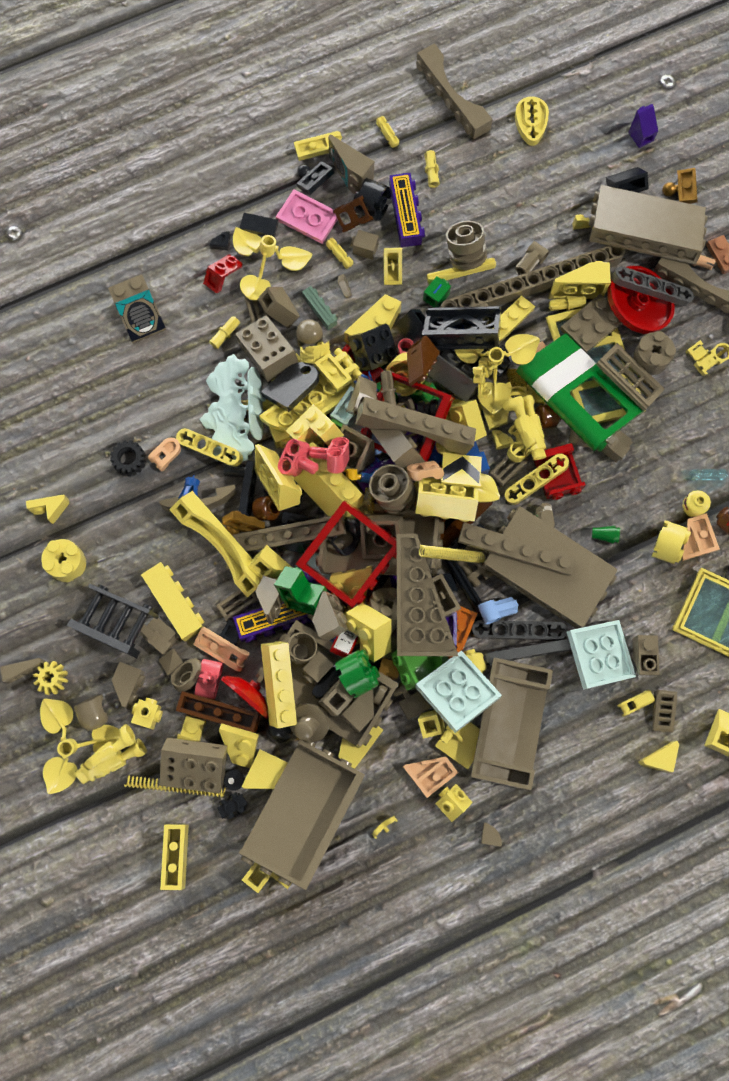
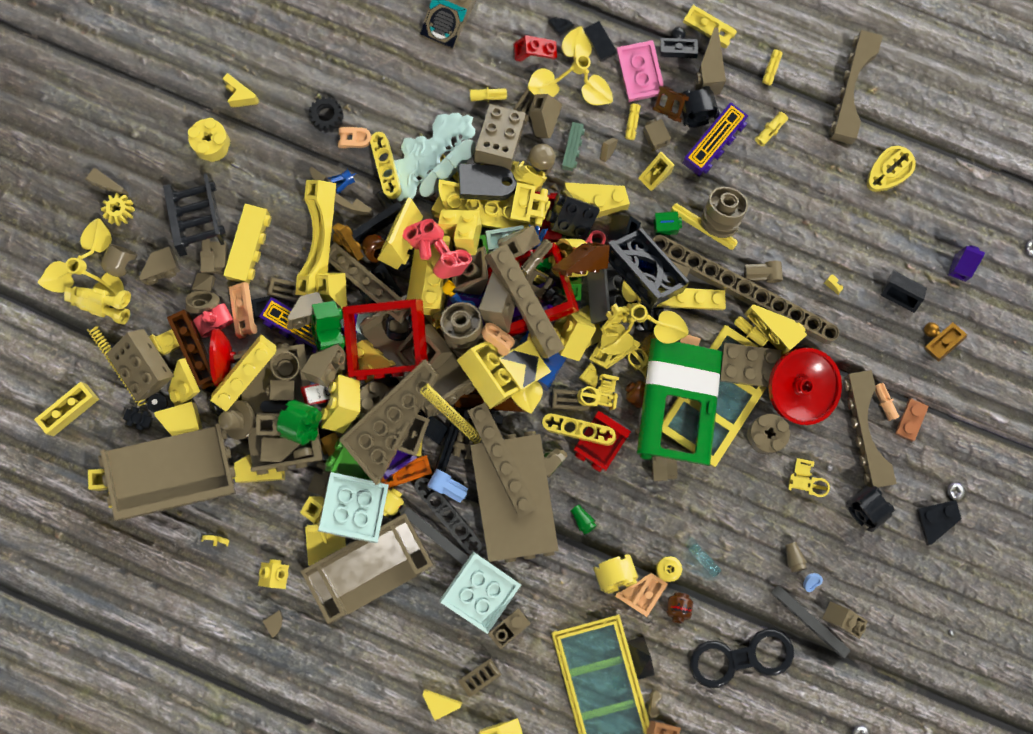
camera: 50 degrees right, 5 degrees up
light yellow brick [131,697,163,730] -> none
light nougat wing [403,757,459,798] -> none
light yellow piece [502,395,547,460] -> none
panel [589,185,708,265] -> none
dark tan piece [596,343,665,411] -> none
dark grey beam [611,266,694,306] -> none
light yellow bar [617,690,655,717] -> none

